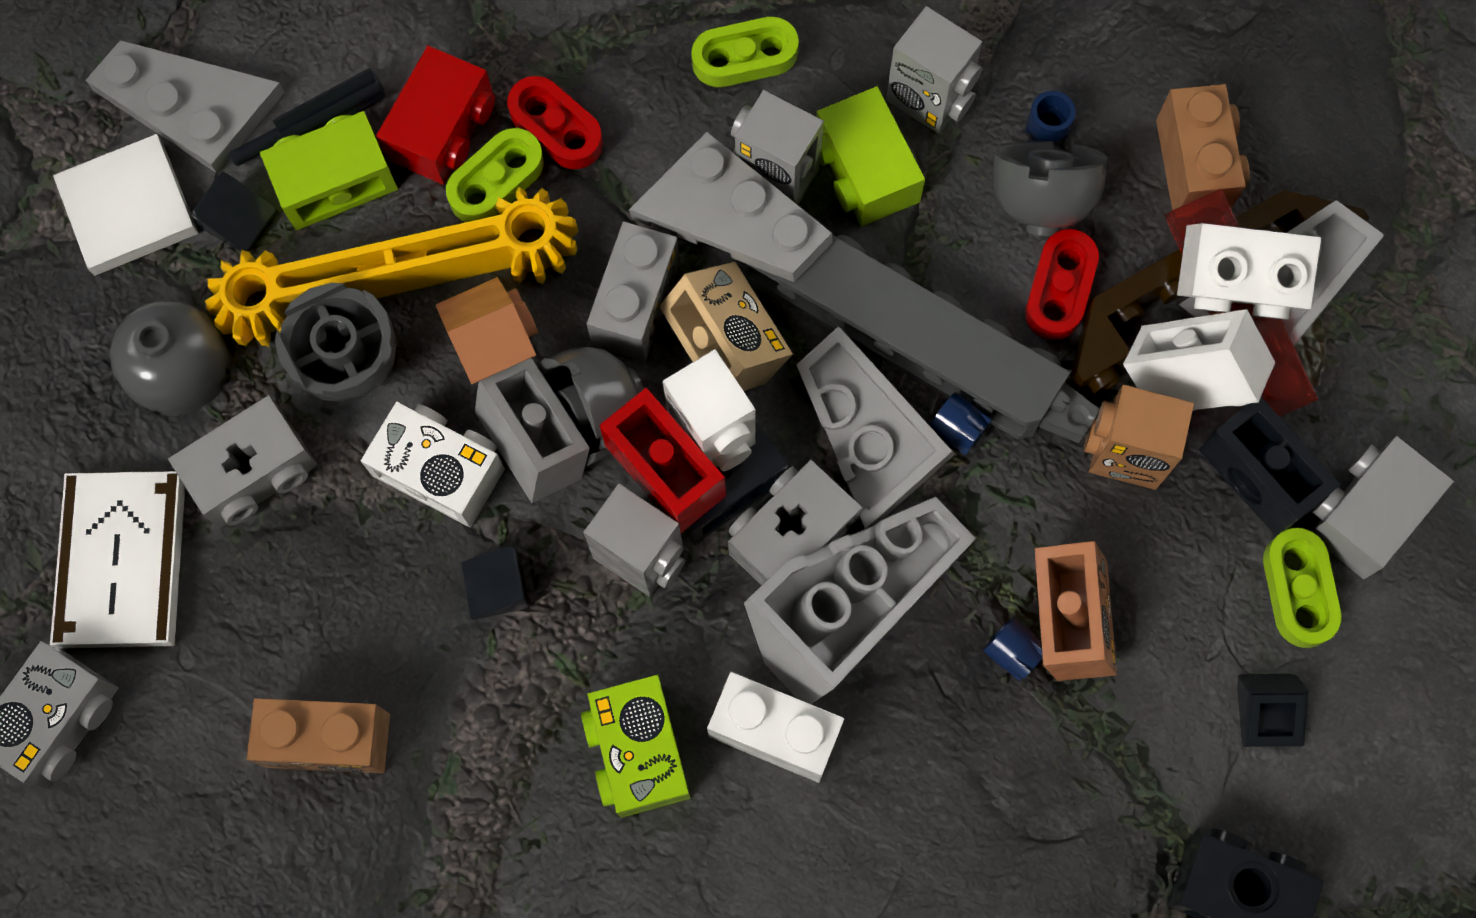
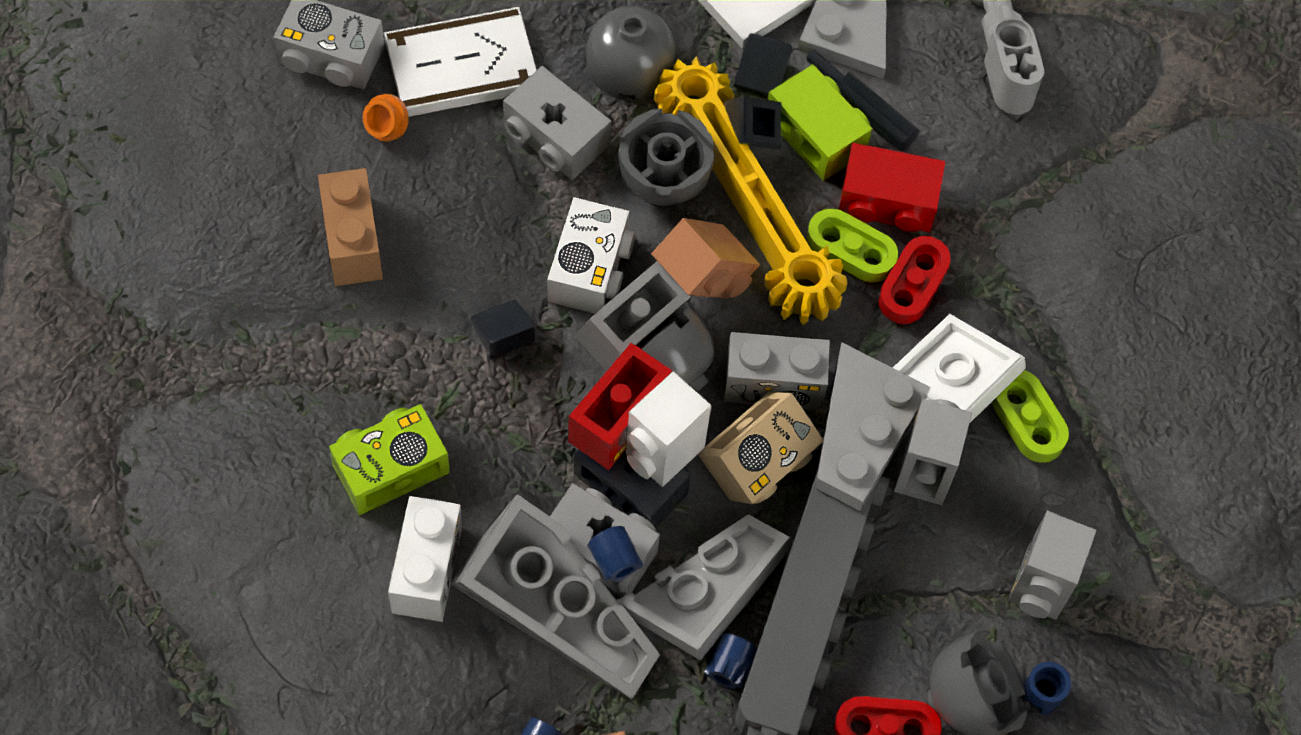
camera: 70 degrees right, 10 degrees down
light grey brick [583,484,685,597] -> none
lime brick [816,86,925,227] -> none
none -> orange plate [363,94,409,141]
none -> dark blue hose [587,526,643,583]
none -> black slope [725,96,781,149]
none -> white tile [893,314,1026,422]

